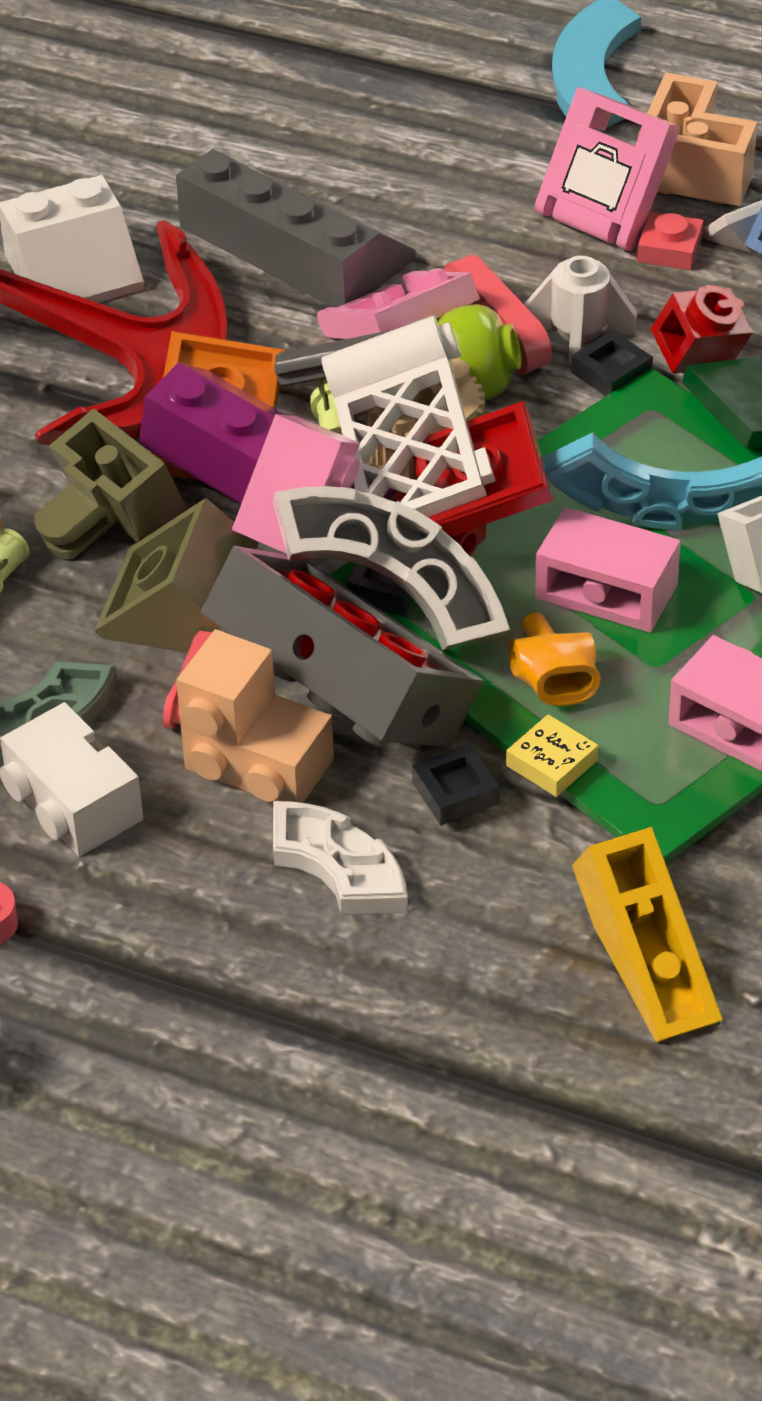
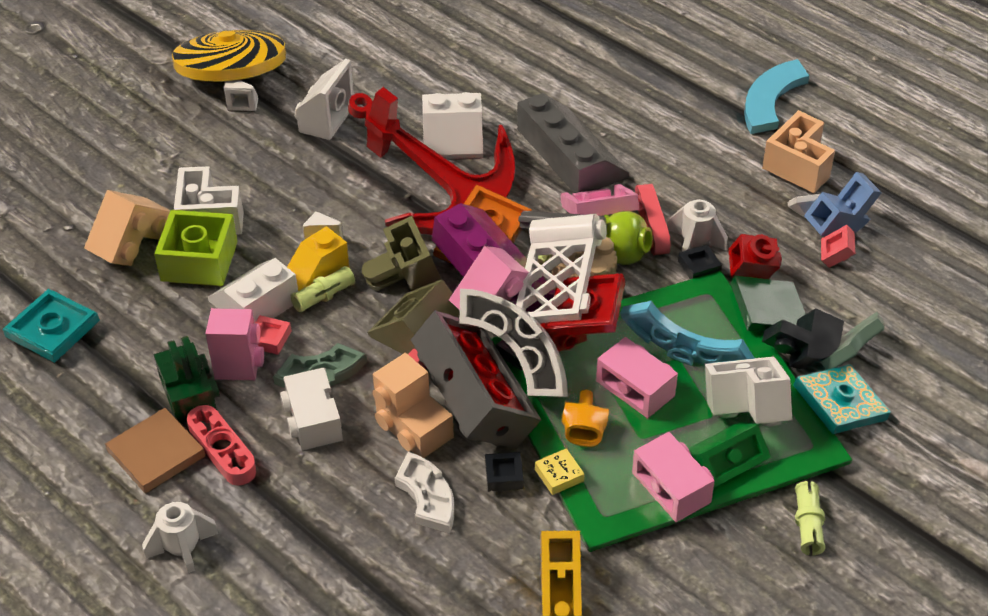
camera: 20 degrees right, 0 degrees up
bright pink container [534,87,681,251] -> none
coral plate [637,212,704,271] -> none

